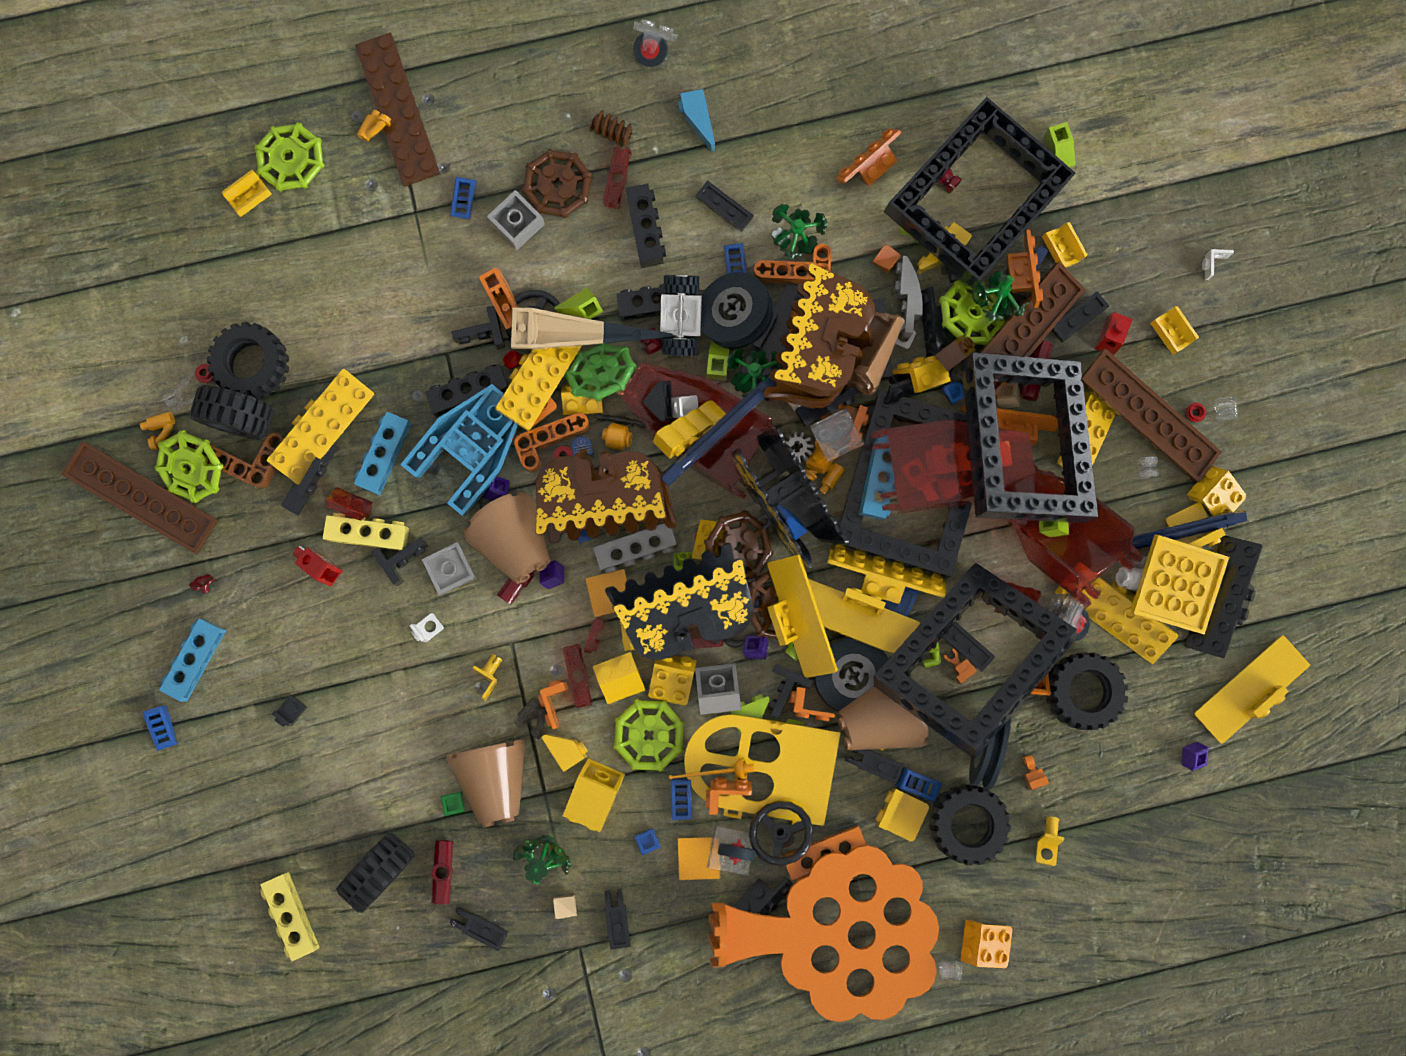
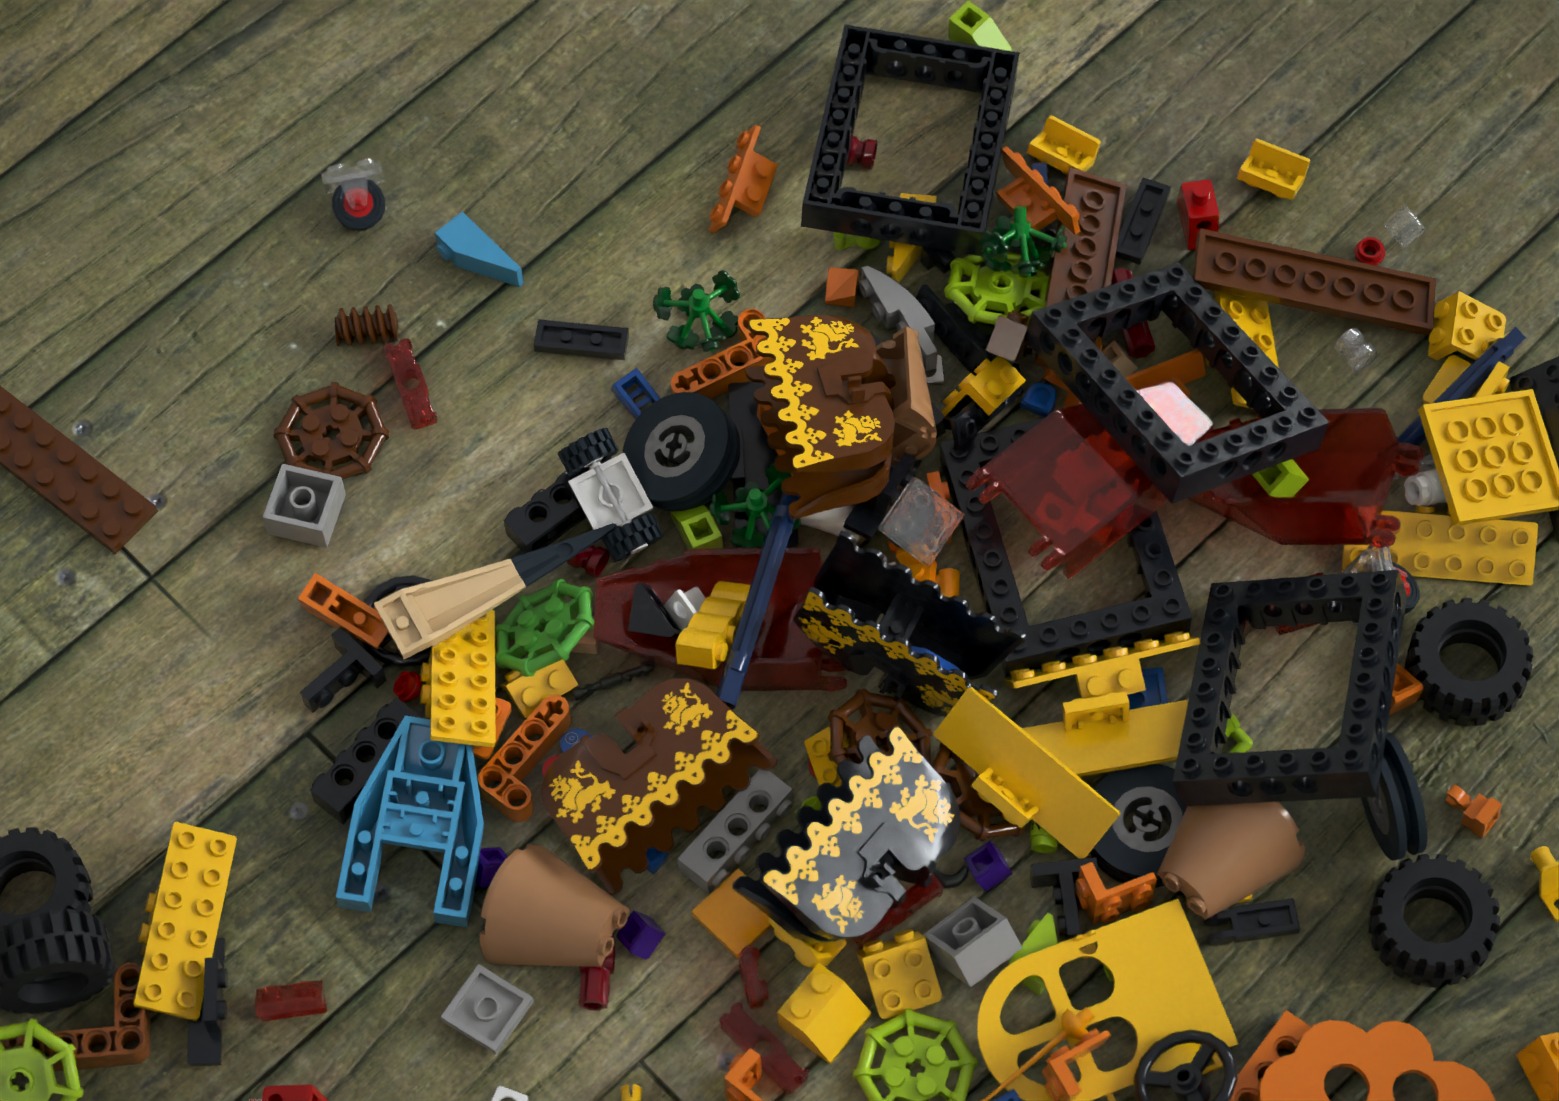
camera: 30 degrees left, 20 degrees down
light yellow brick [323,513,410,551] -> none
dark azure brick [354,412,412,496] -> none
light orange plant [356,109,391,142] -> none
black bracket [372,538,428,586] -> none
blue slope [450,177,477,219] -> none
lime slope [554,287,603,319] -> none
light orange head [602,423,633,451] -> none
black brick [625,183,667,268] -> none
dark azure brick [858,434,904,520] -> none
yellow bracket [875,788,929,842] -> none
blue slope [895,767,942,802] -> none
black plate [942,622,995,672] -> none
orange piece [943,649,977,684] -> none
white bracket [1202,249,1233,280] -> none

